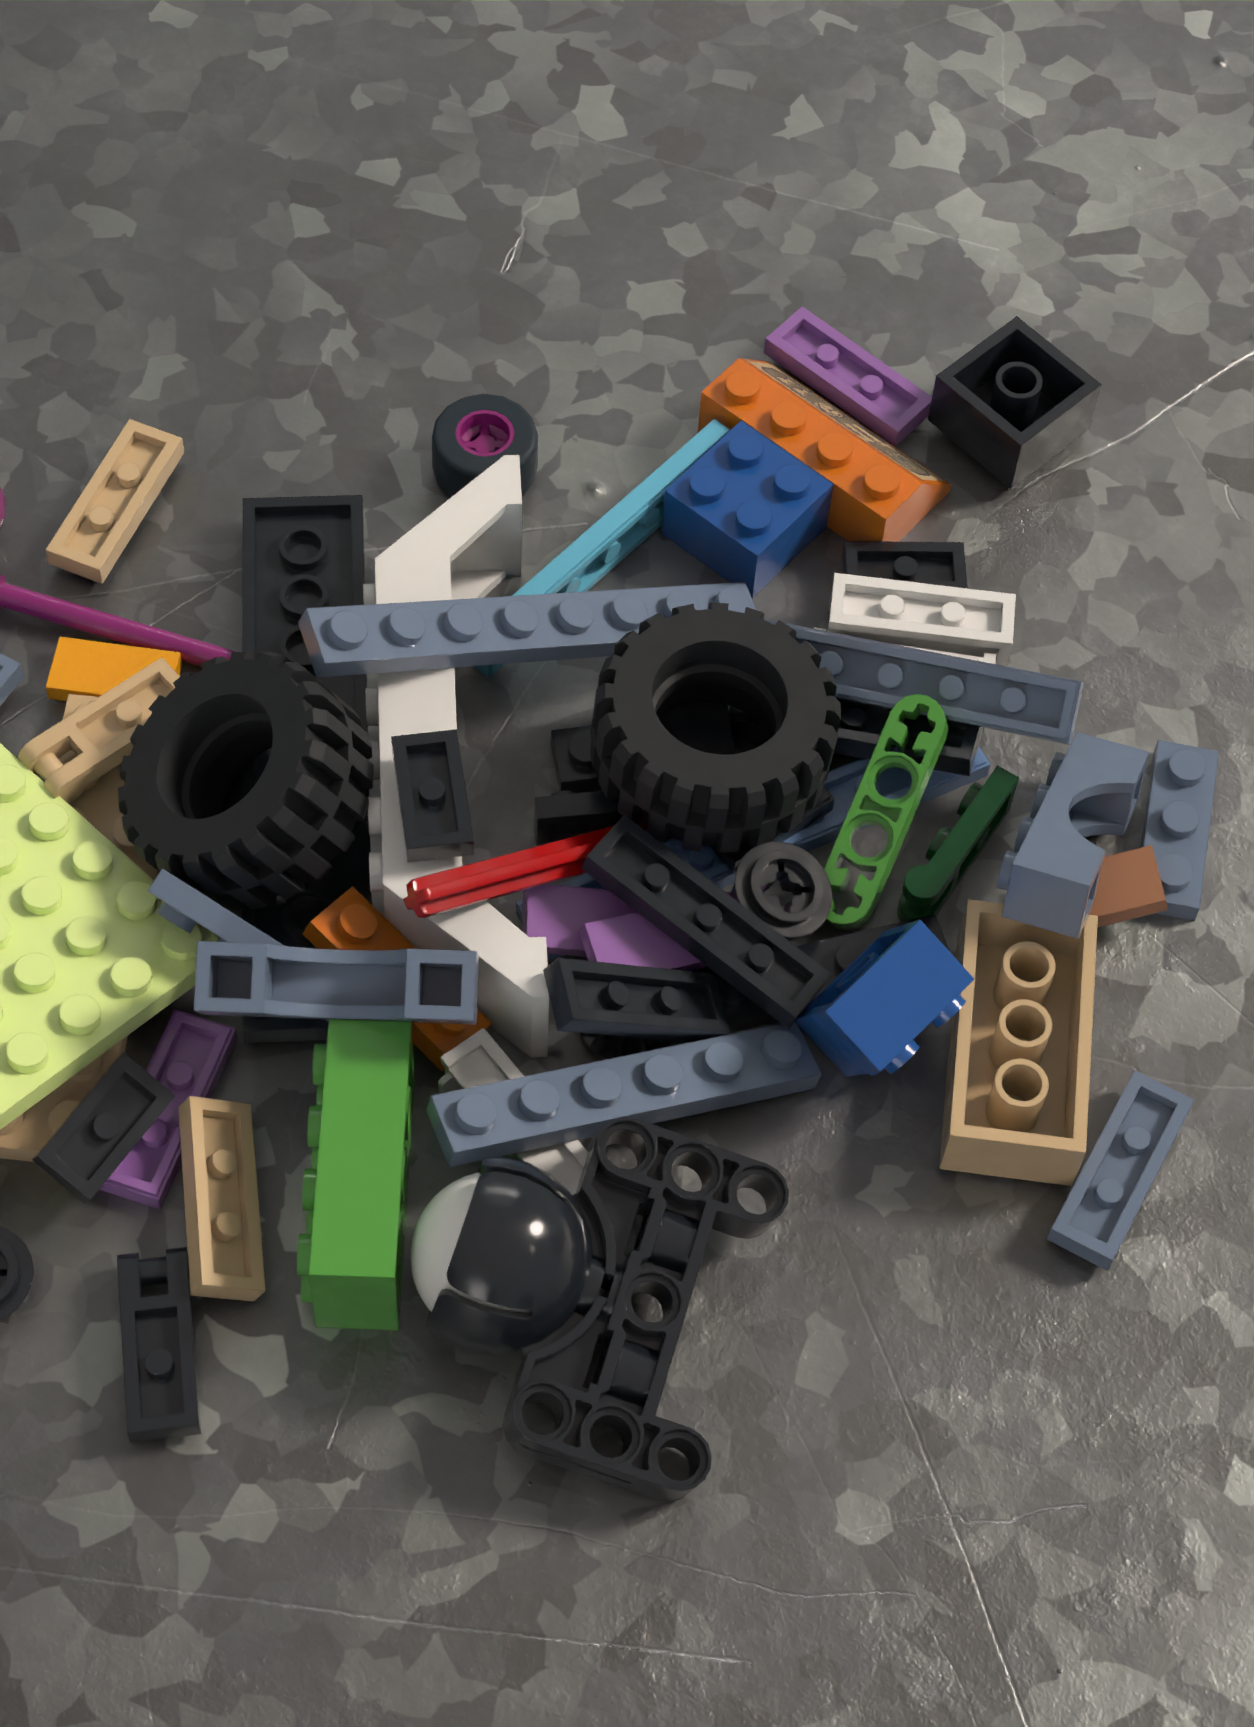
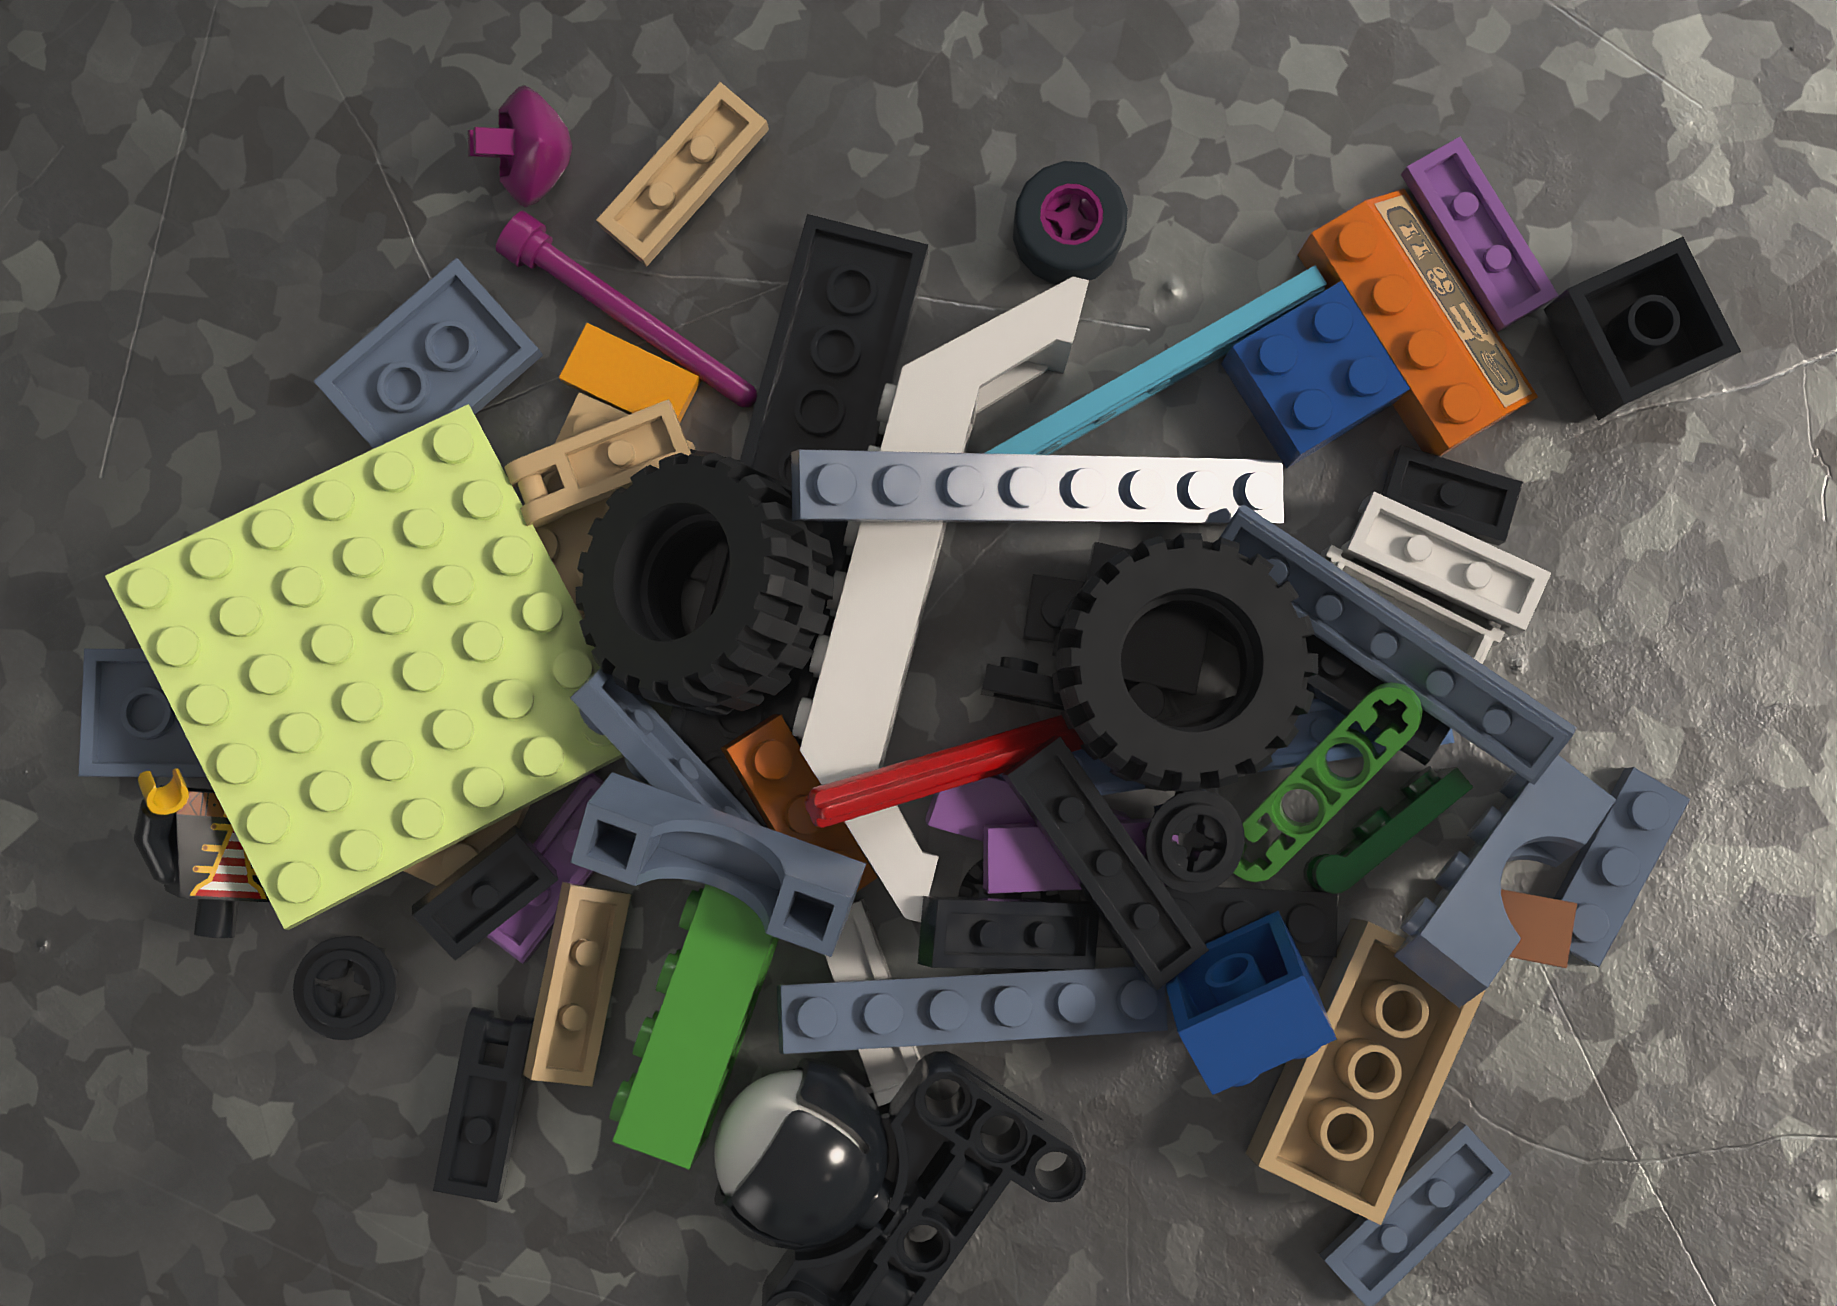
camera: 25 degrees right, 25 degrees up
black plate [391,729,474,862] -> none

